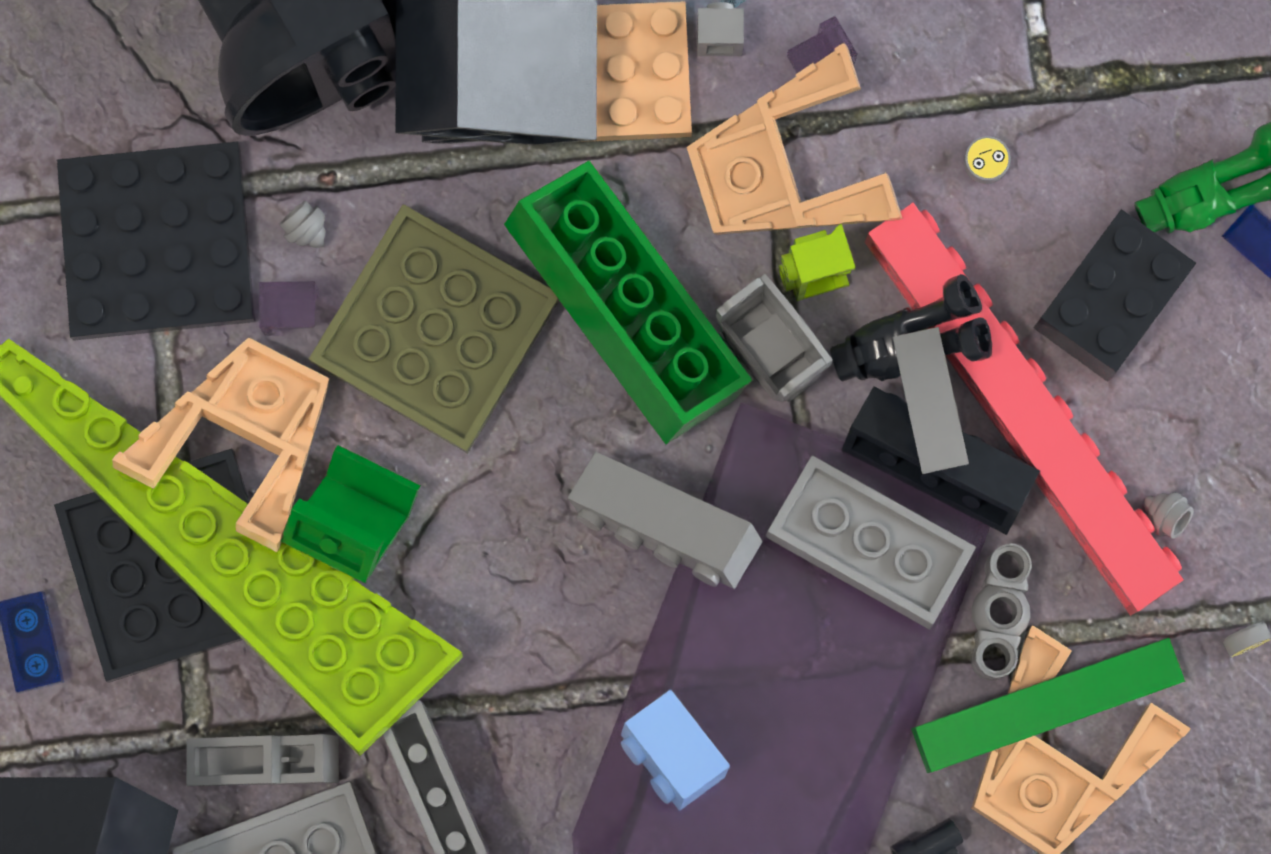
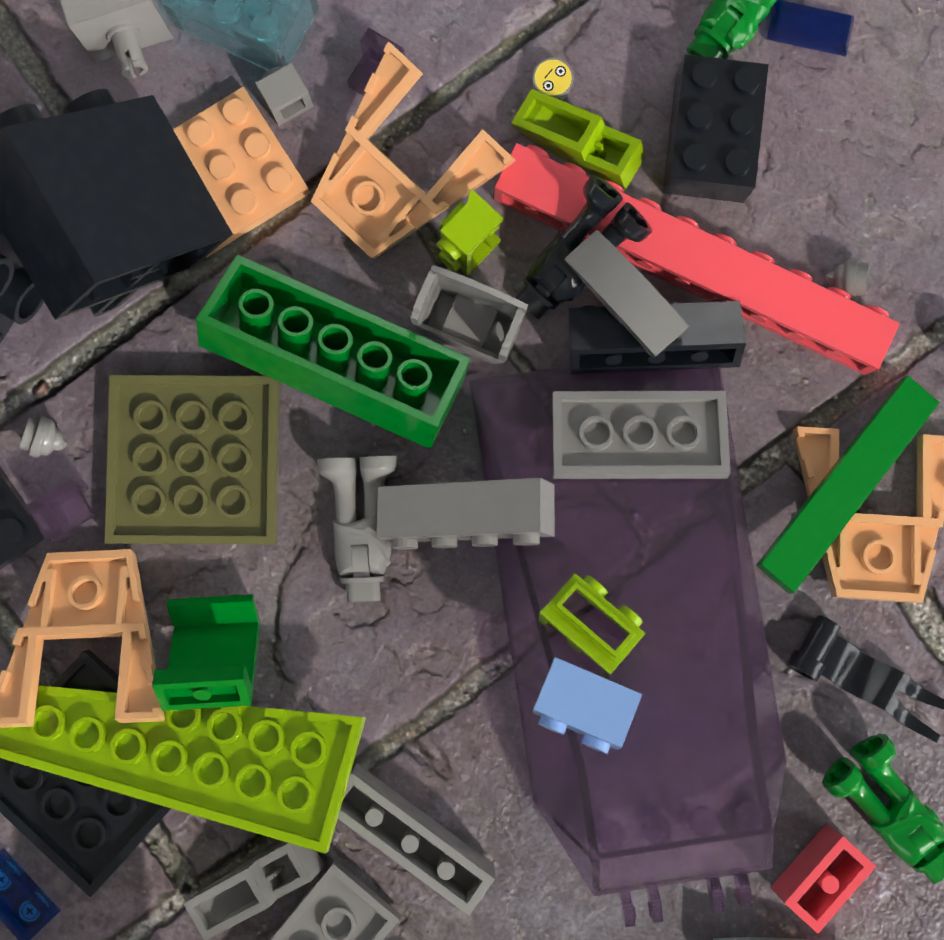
camera: 30 degrees left, 5 degrees up
light grey piece [971,544,1032,681] -> none
none -> light grey piece [317,456,397,602]
none -> lime slope [511,89,646,191]
none -> lime window [538,573,646,679]

